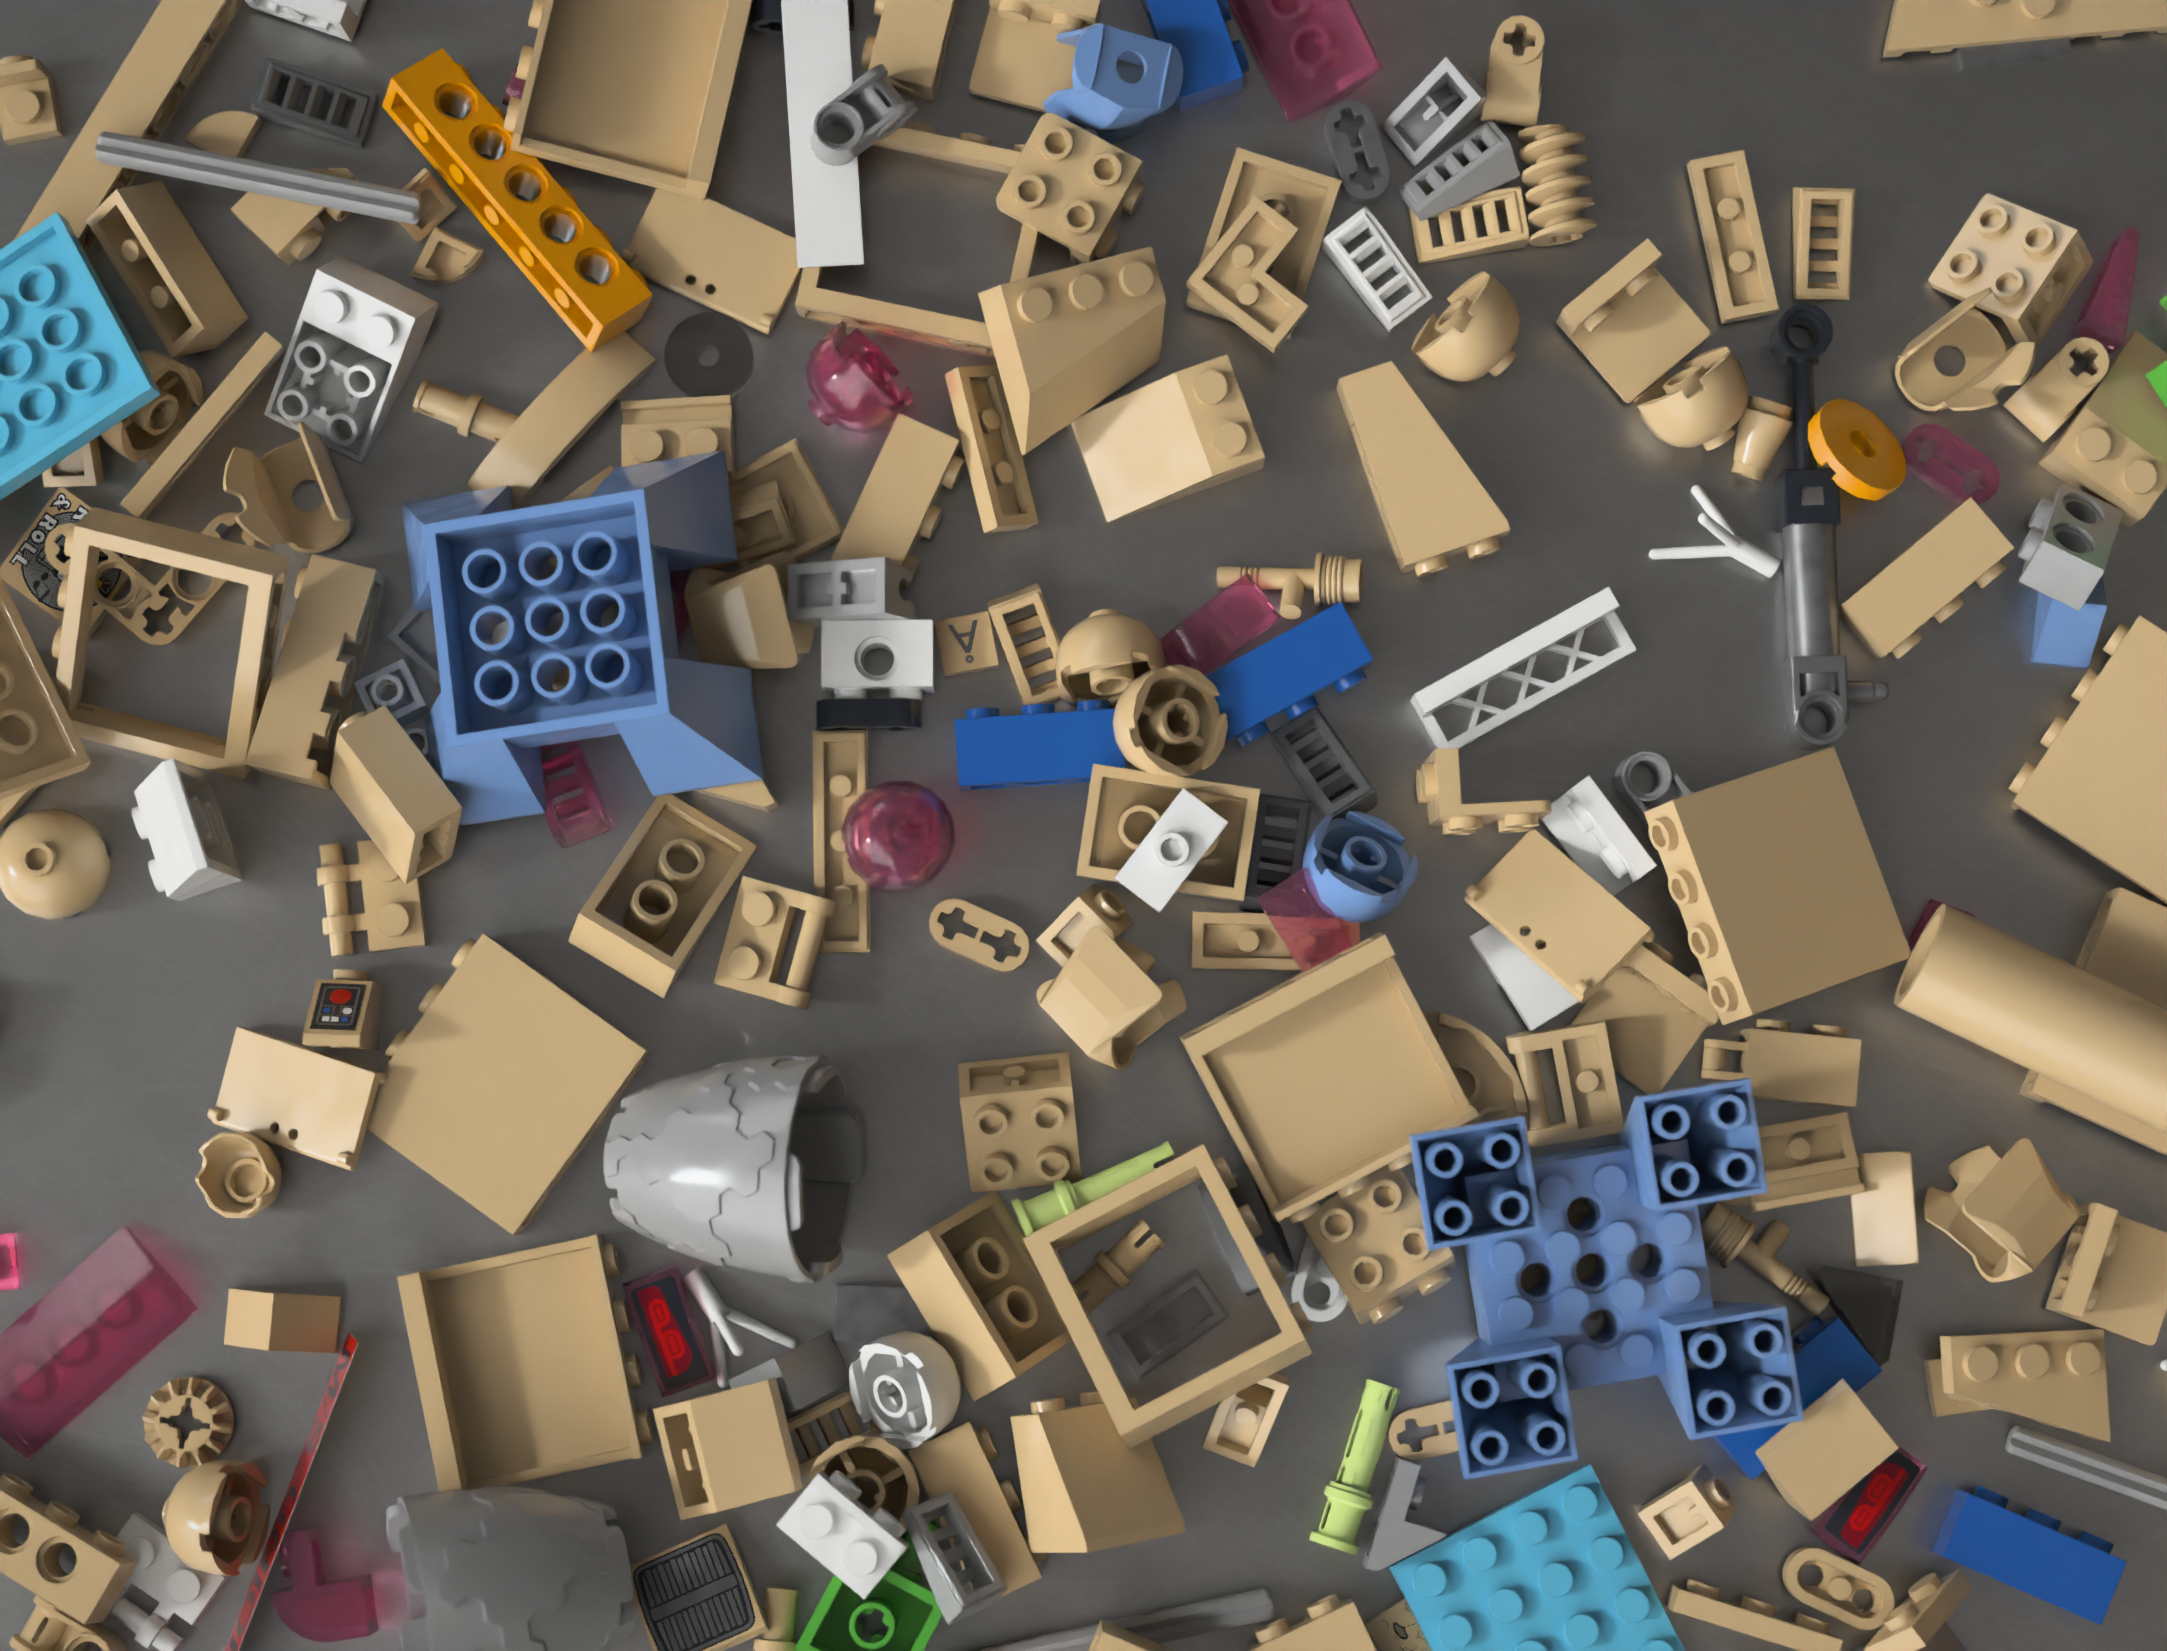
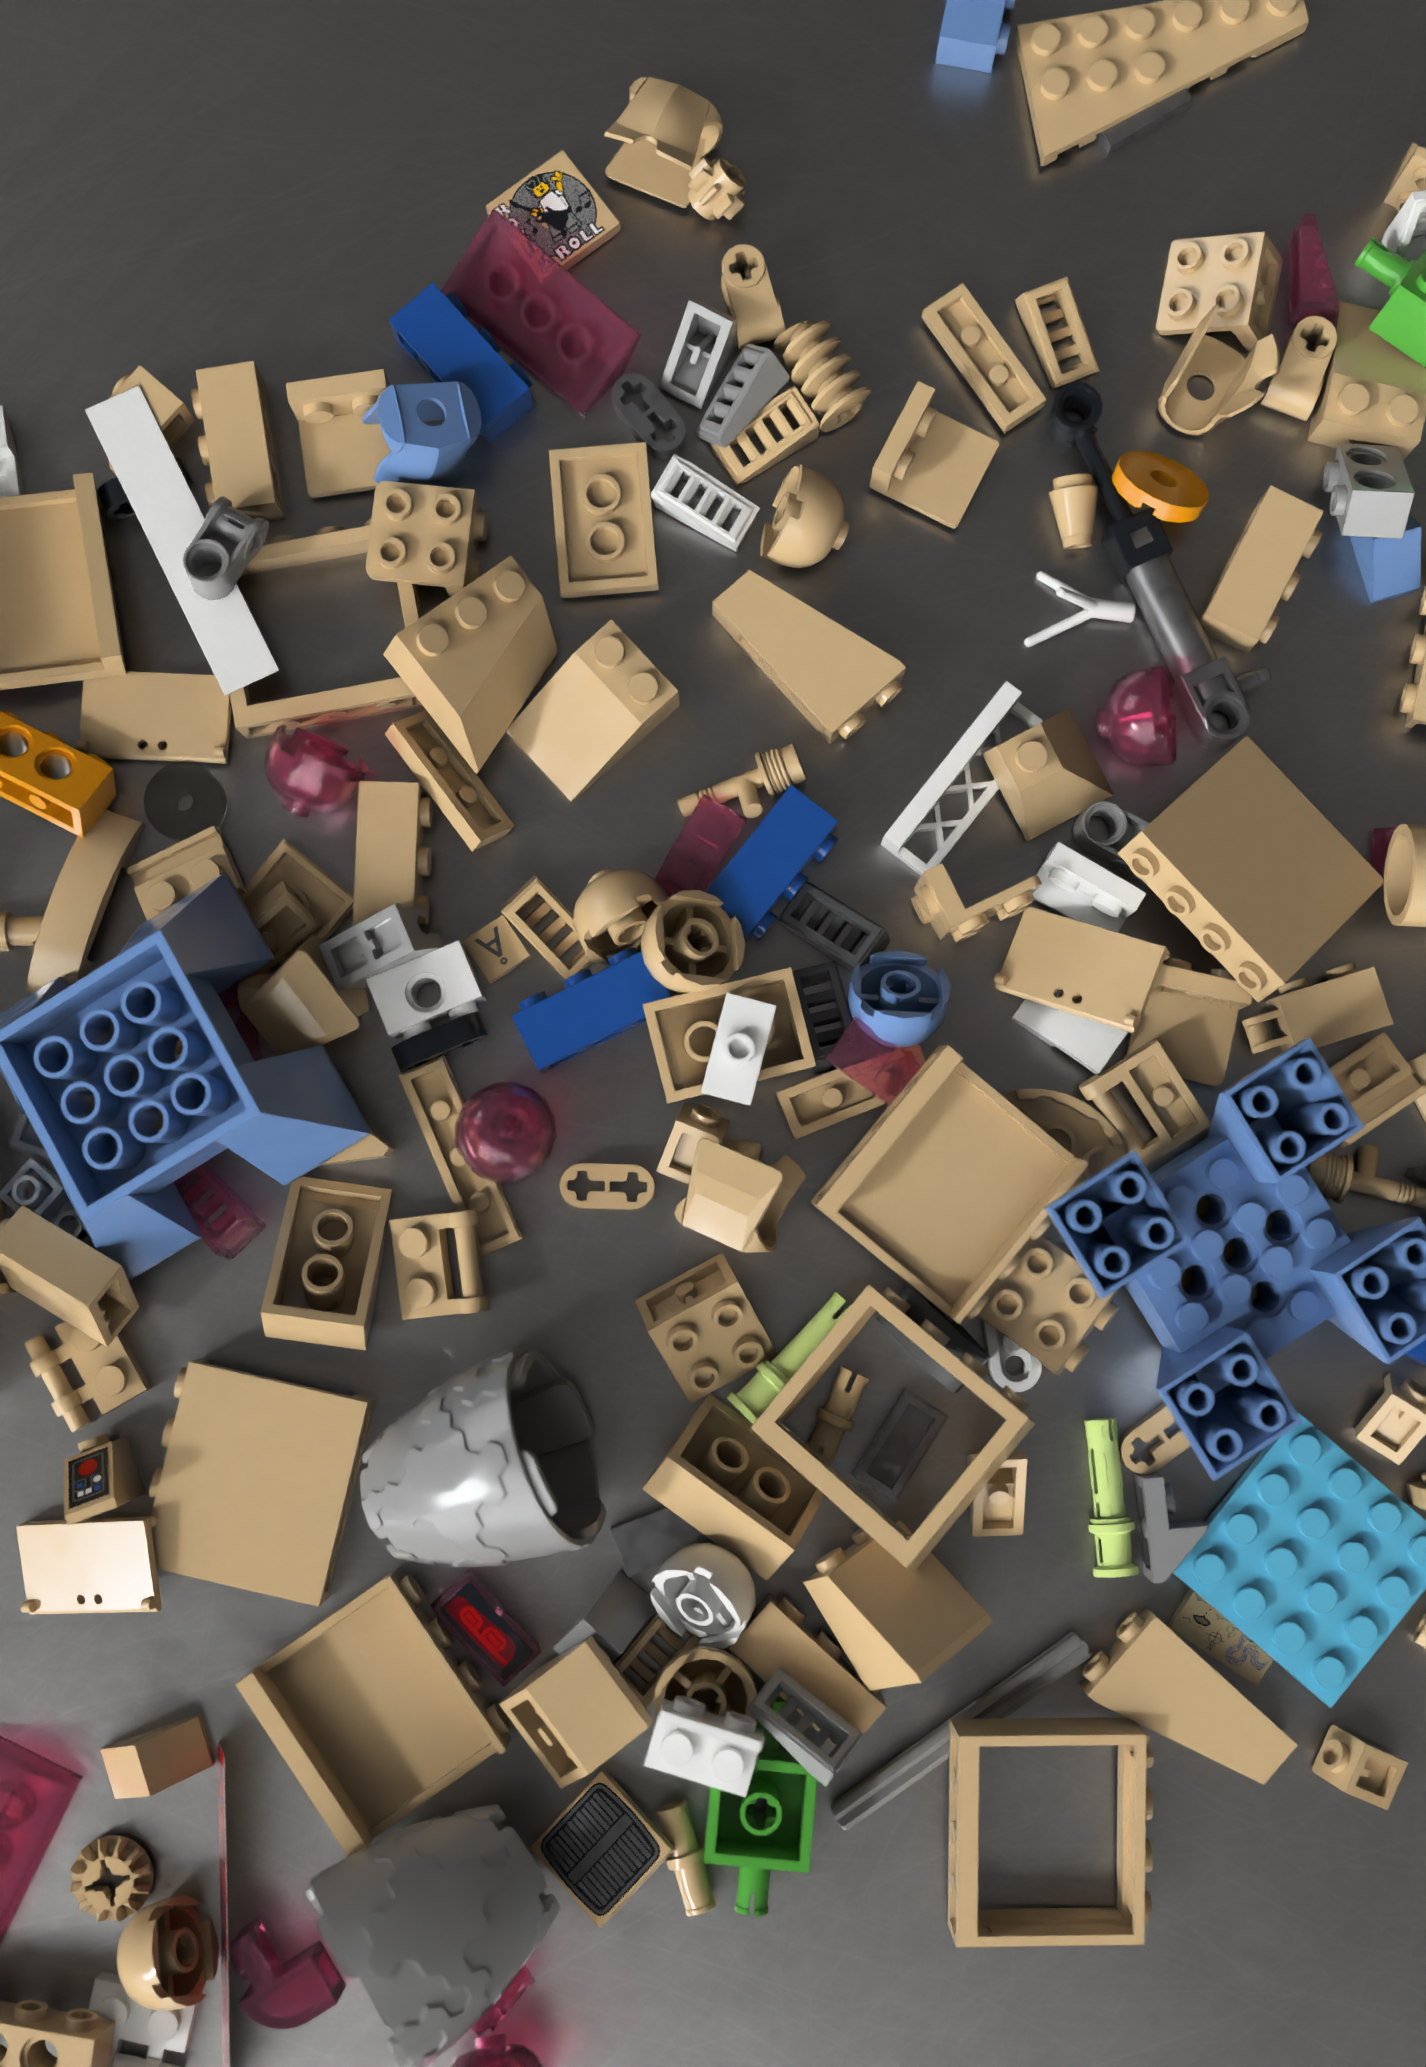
camera: 20 degrees left, 0 degrees up
tan hair [195,1132,282,1219] -> none
white plant [682,1268,798,1388] -> none
tan plate [1186,195,1309,353] -> none
tan cylinder [1634,346,1748,451] -> none
clear pink beam [1901,423,2000,506] -> none
none -> tan slope [982,708,1114,841]
none -> clear pink cylinder [1097,666,1177,767]

